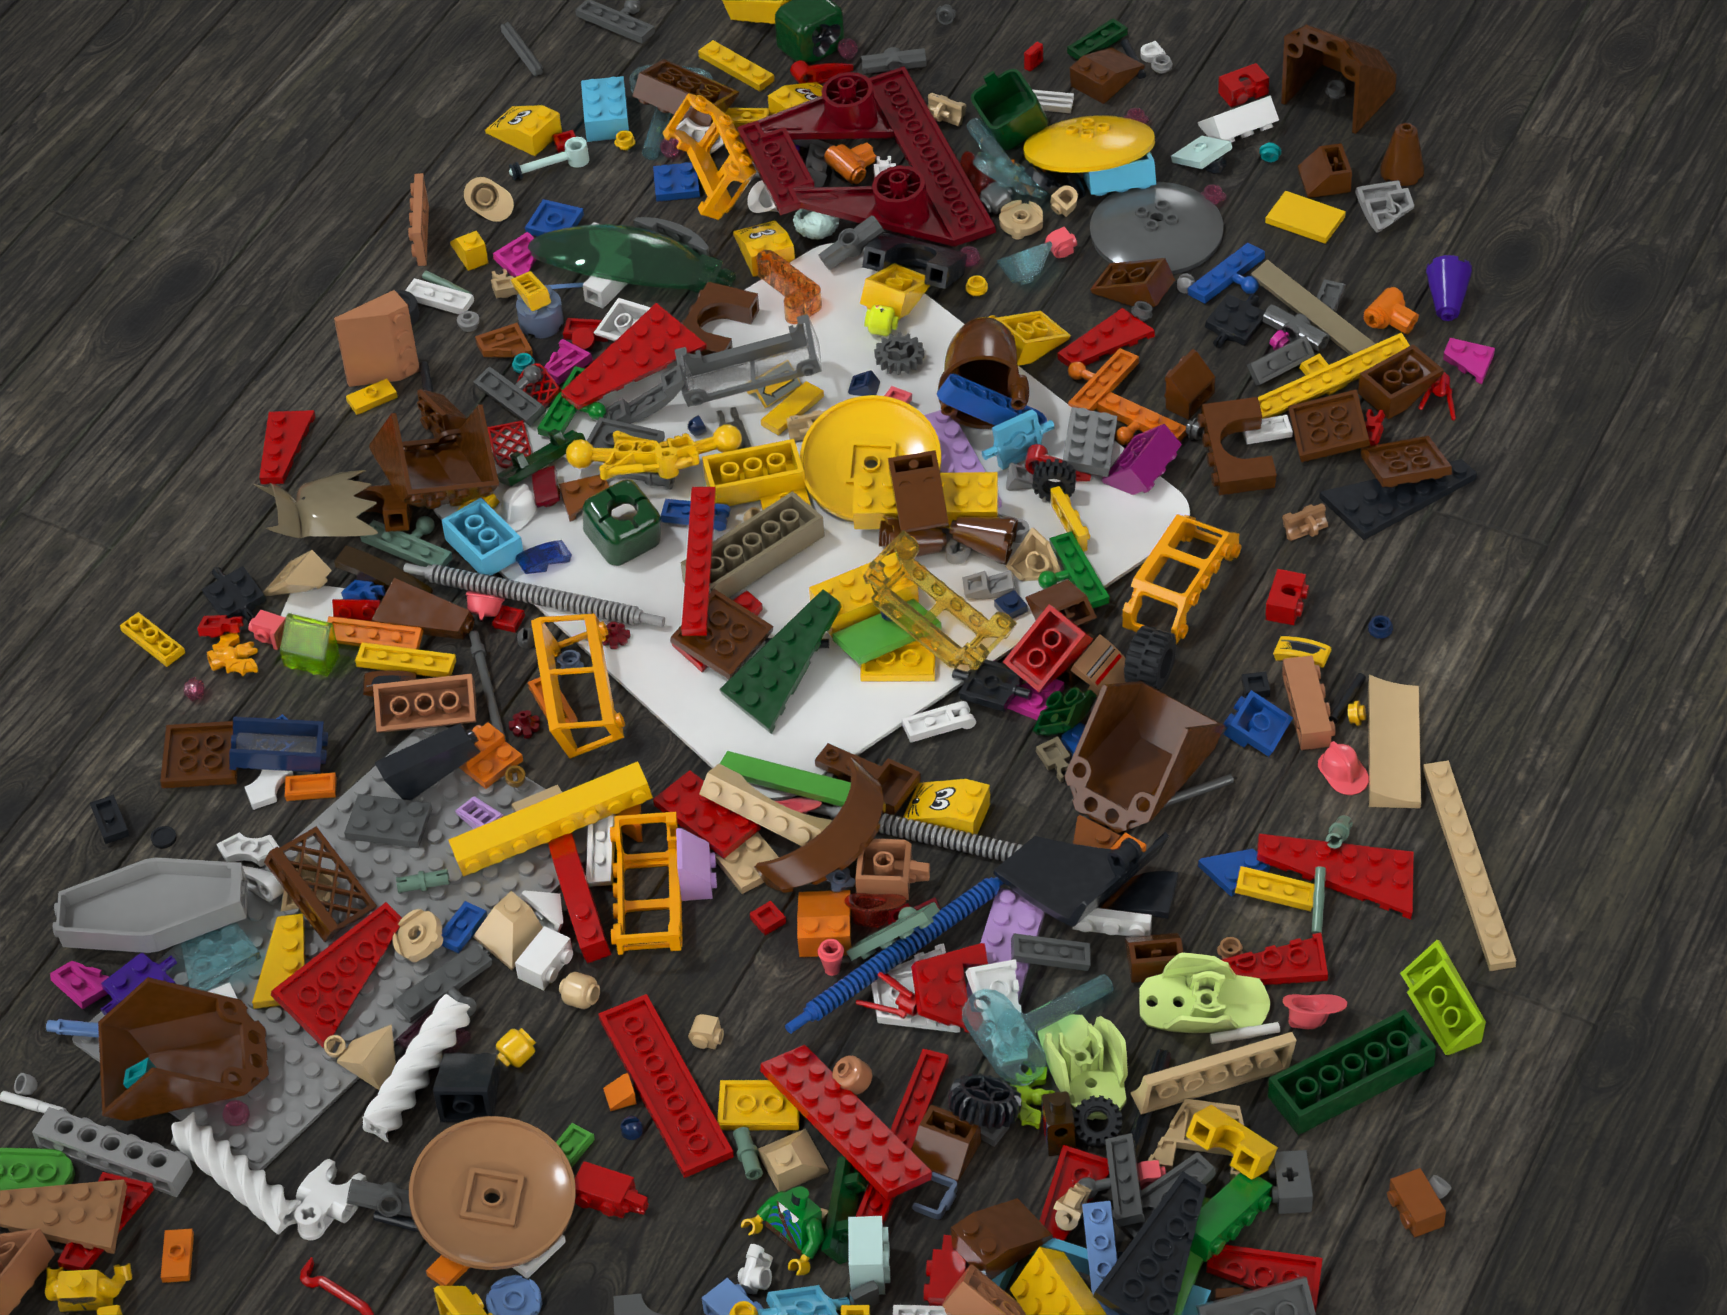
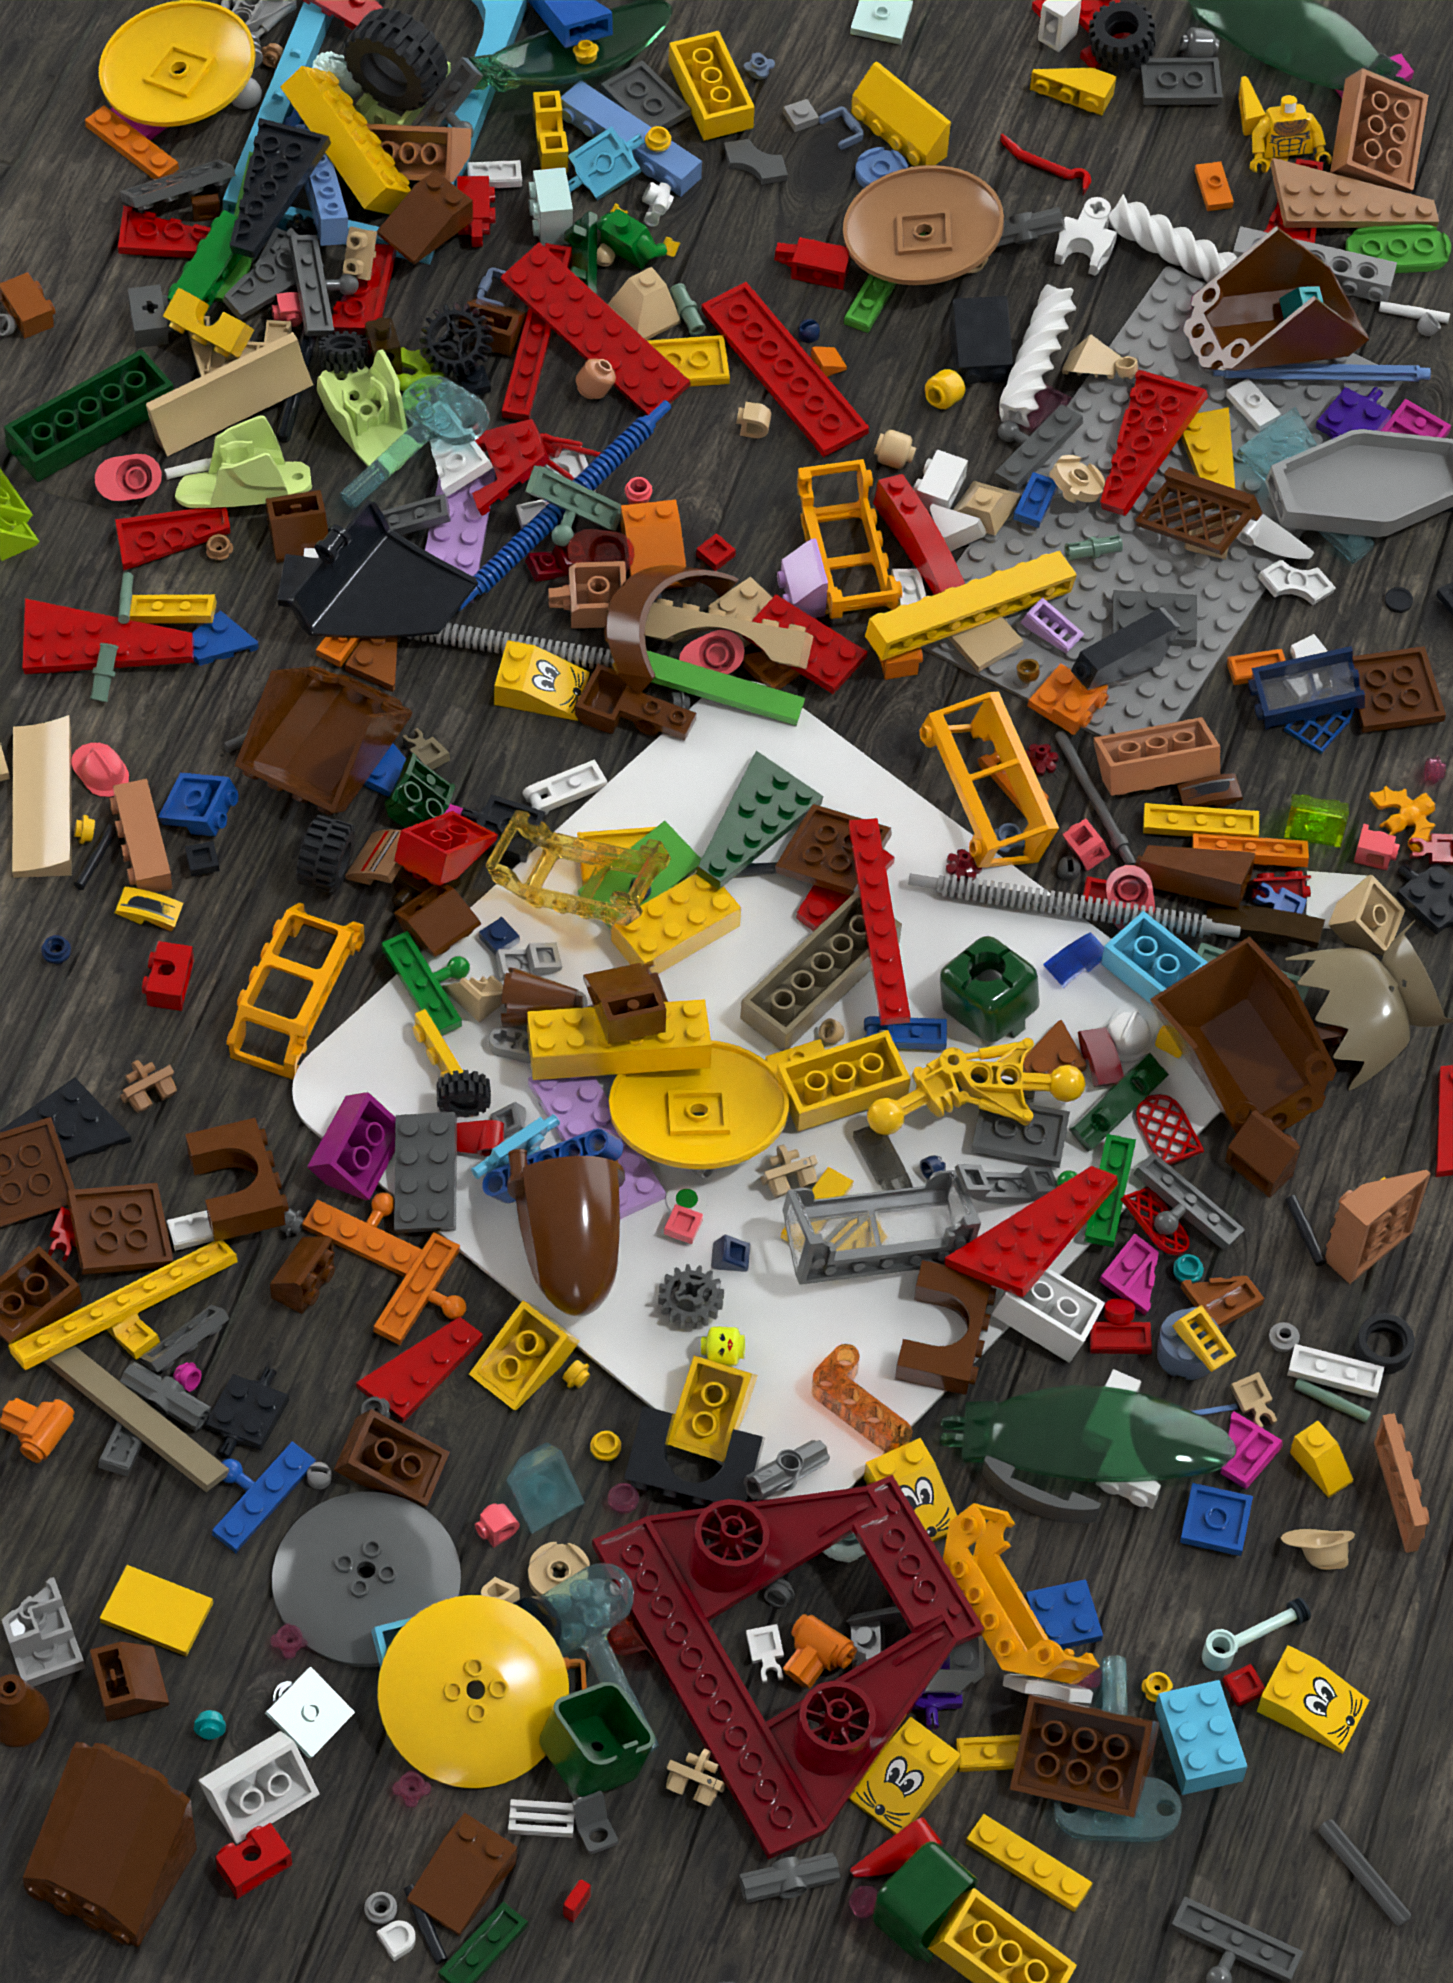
camera: 165 degrees right, 10 degrees up
none -> coral brick [1062,818,1111,871]

